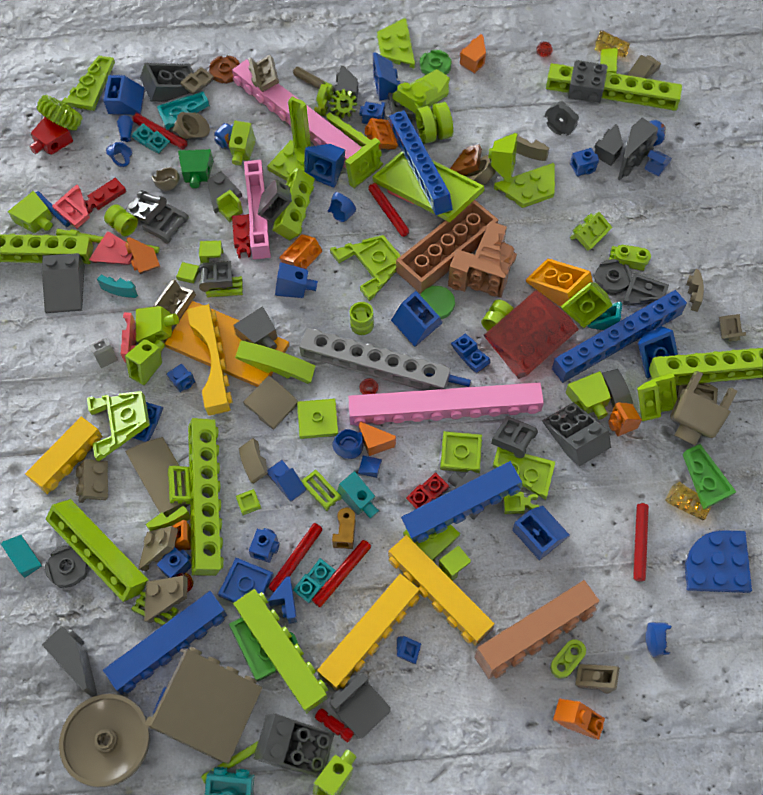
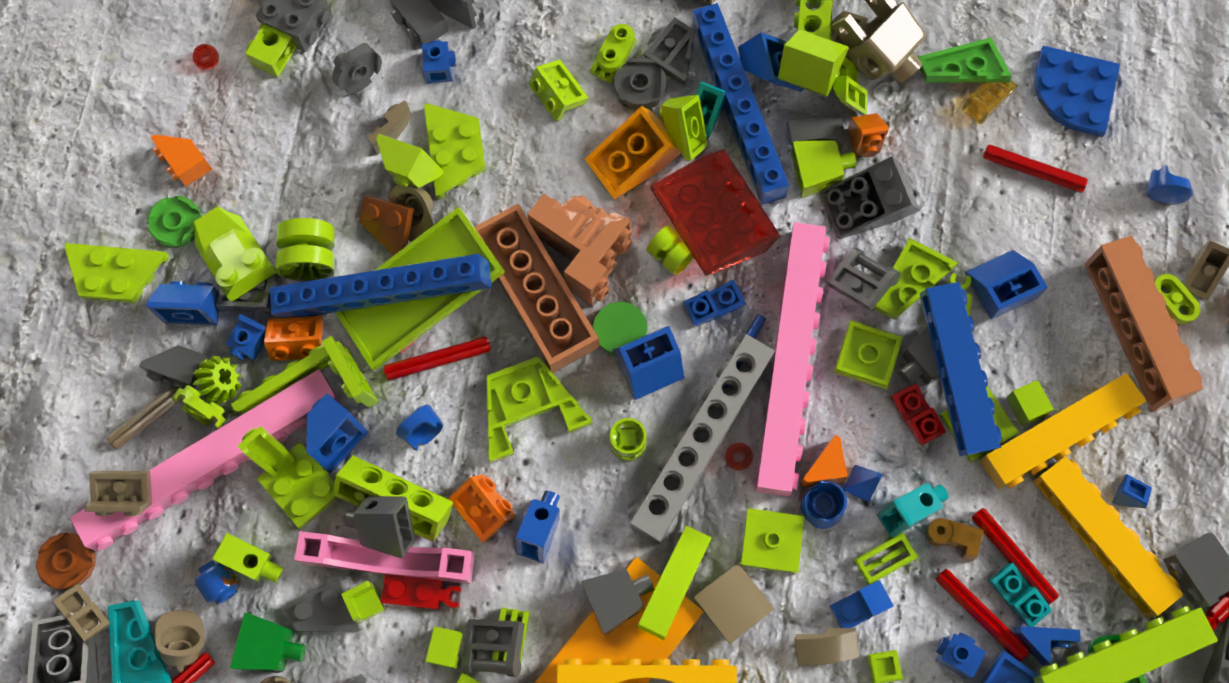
camera: 75 degrees left, 10 degrees up
none -> lime slope [778,30,849,97]

